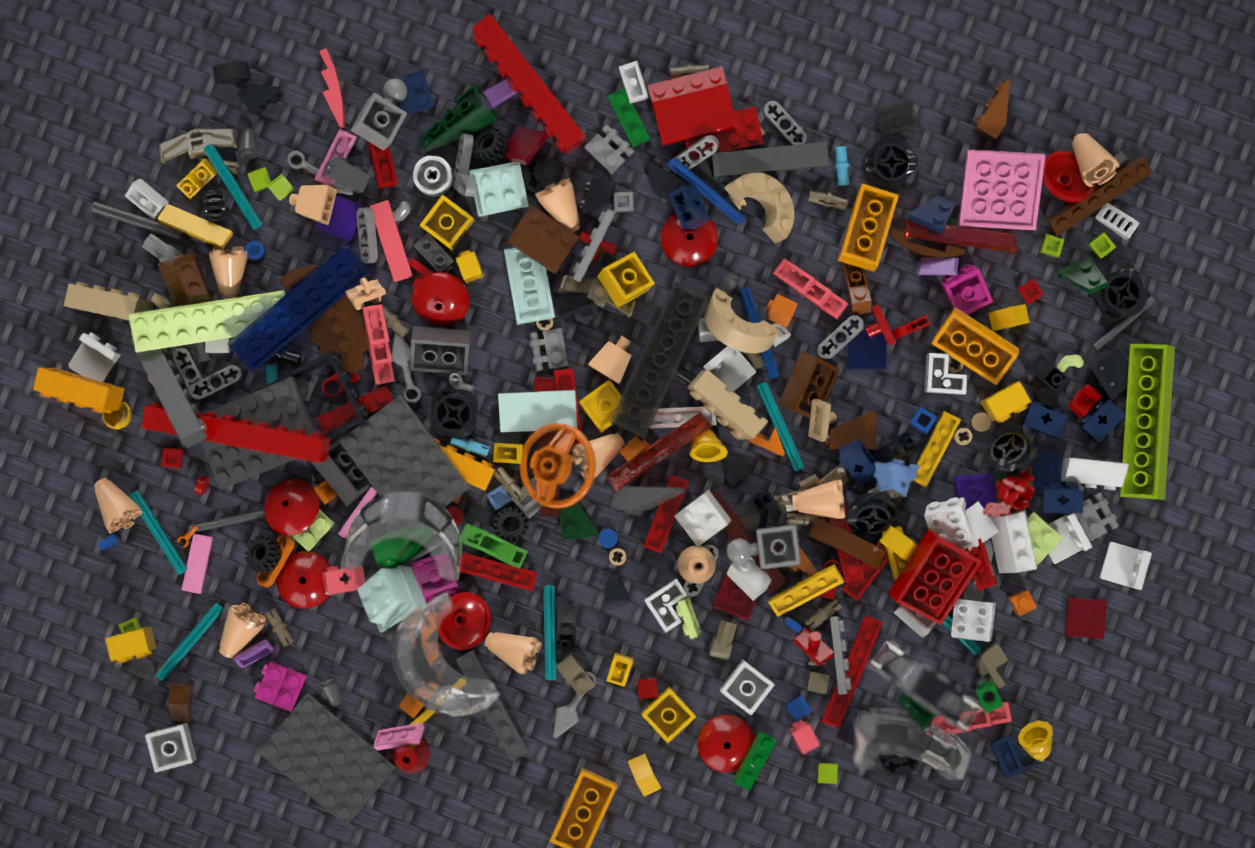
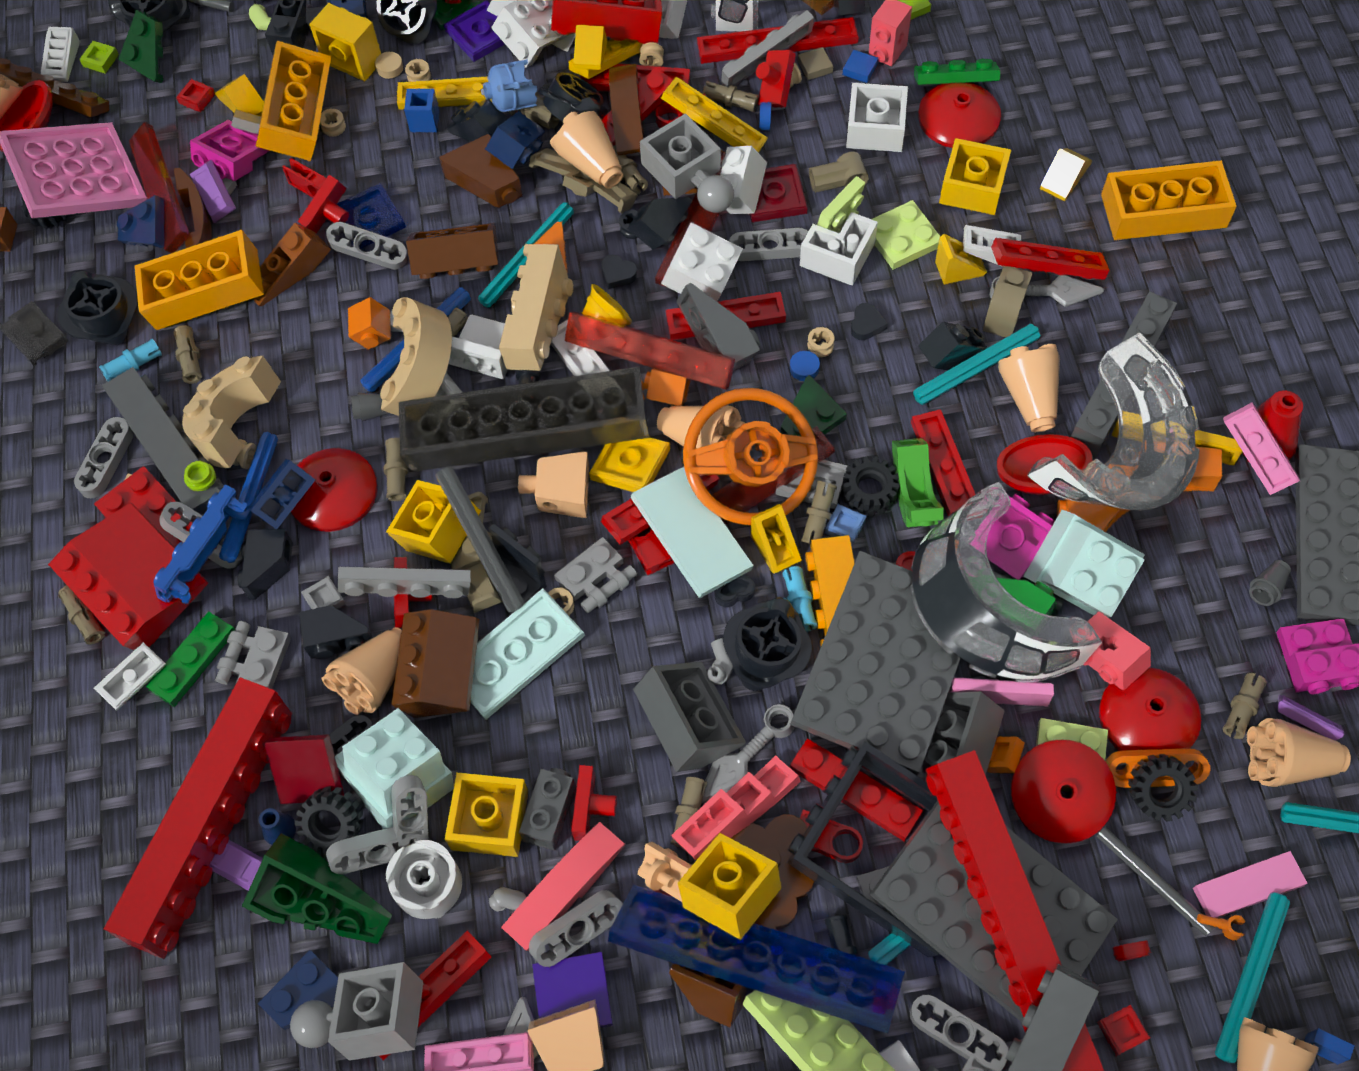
camera: 115 degrees left, 25 degrees down
dark grey brick [323,156,370,193] -> none
red dish [412,272,470,327] -> none
yellow brick [456,250,484,283] -> none
red tile [637,677,658,699] -> none
light nougat cone [677,545,716,584] -> none
coral slope [773,258,849,320] -> none
tan tile [808,399,837,442] -> none
white brick [924,353,967,395] -> none
lime tile [1040,233,1065,258] -> none
none -> blue piece [153,484,249,604]
none -> lime plate [184,461,216,492]
none -> light grey tile [231,110,261,134]
none -> dark blue cone [259,808,296,845]
none -> dark tan pin [383,438,408,501]
none -> dark grey axle [435,466,525,612]
none -> tan bush [639,42,664,67]
none -> yellow brick [678,833,781,940]
none -> yellowish green plate [872,200,940,270]
none -> white slope [963,225,1021,268]
none -> red plate [991,238,1110,280]

